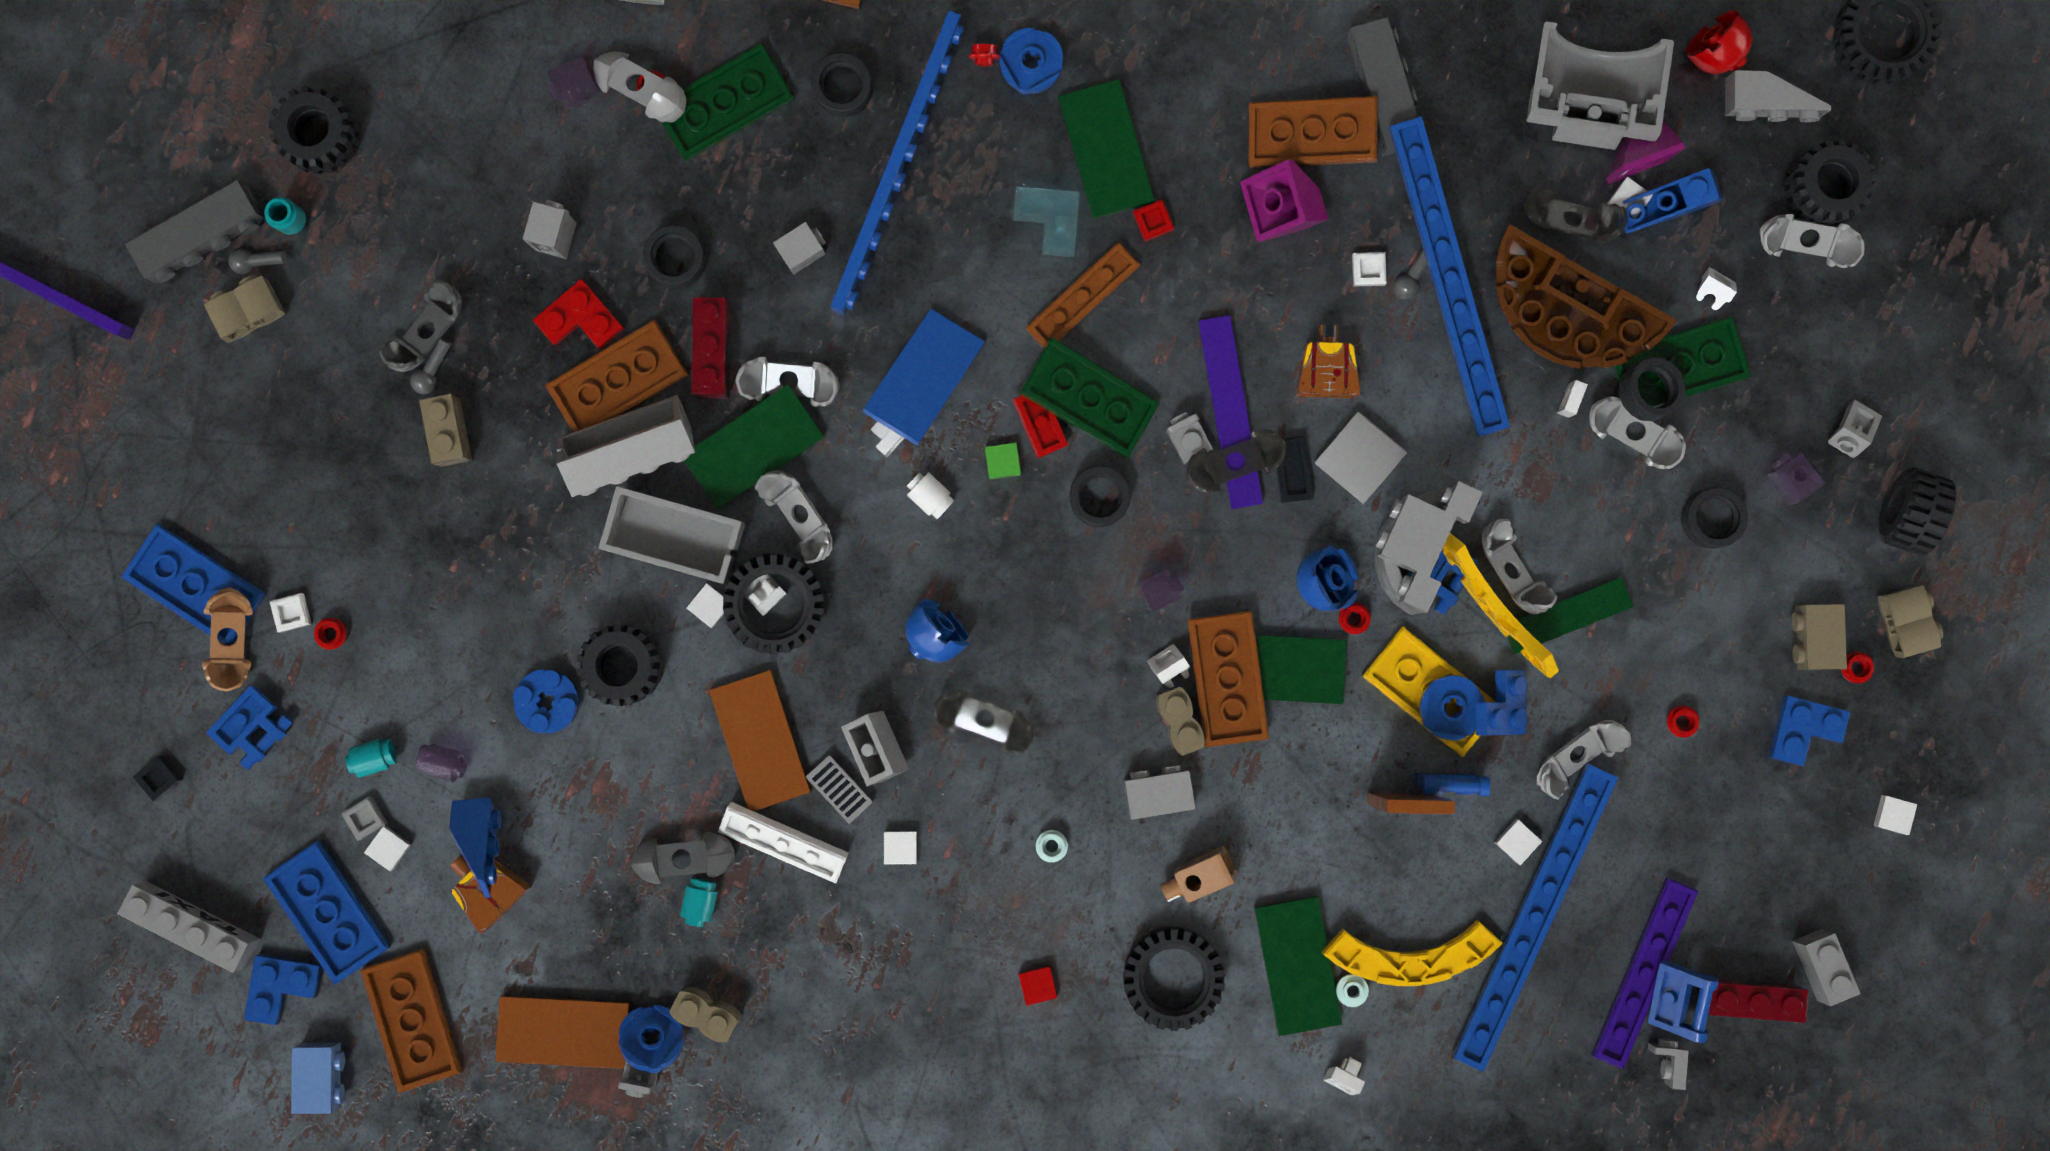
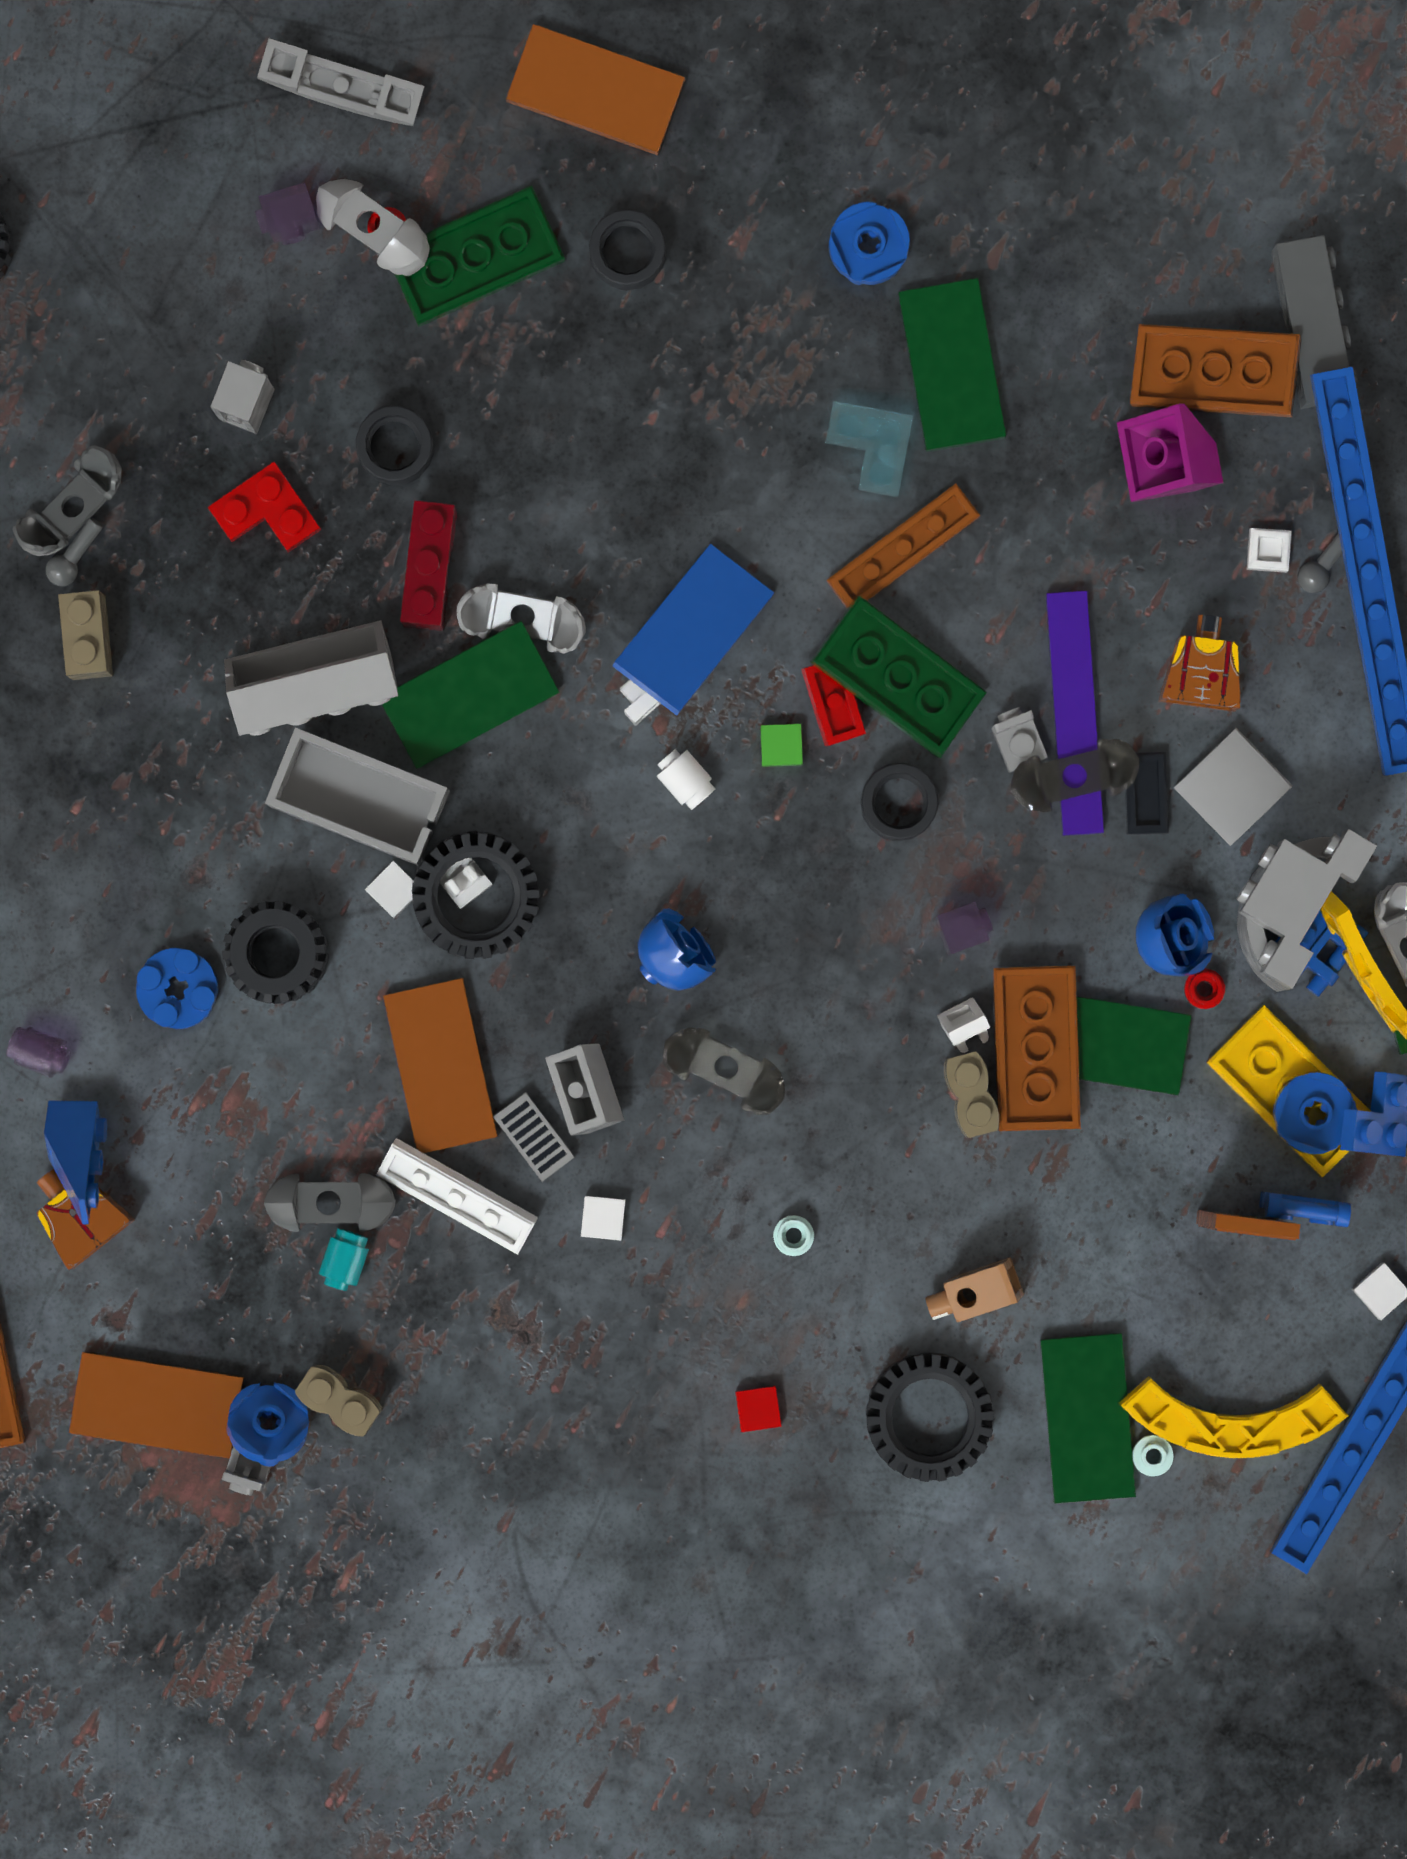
camera: 10 degrees right, 0 degrees up
dark orange tile [545,319,689,432] -> none
light grey piece [755,470,832,564] -> none
light grey brick [773,222,826,275] -> none
blue plate [830,10,965,316] -> none
red plate [969,44,1000,67] -> none
light grey brick [1124,765,1195,820] -> none
red tile [1132,199,1174,242] -> none
white tile [1323,1057,1365,1095] -> none

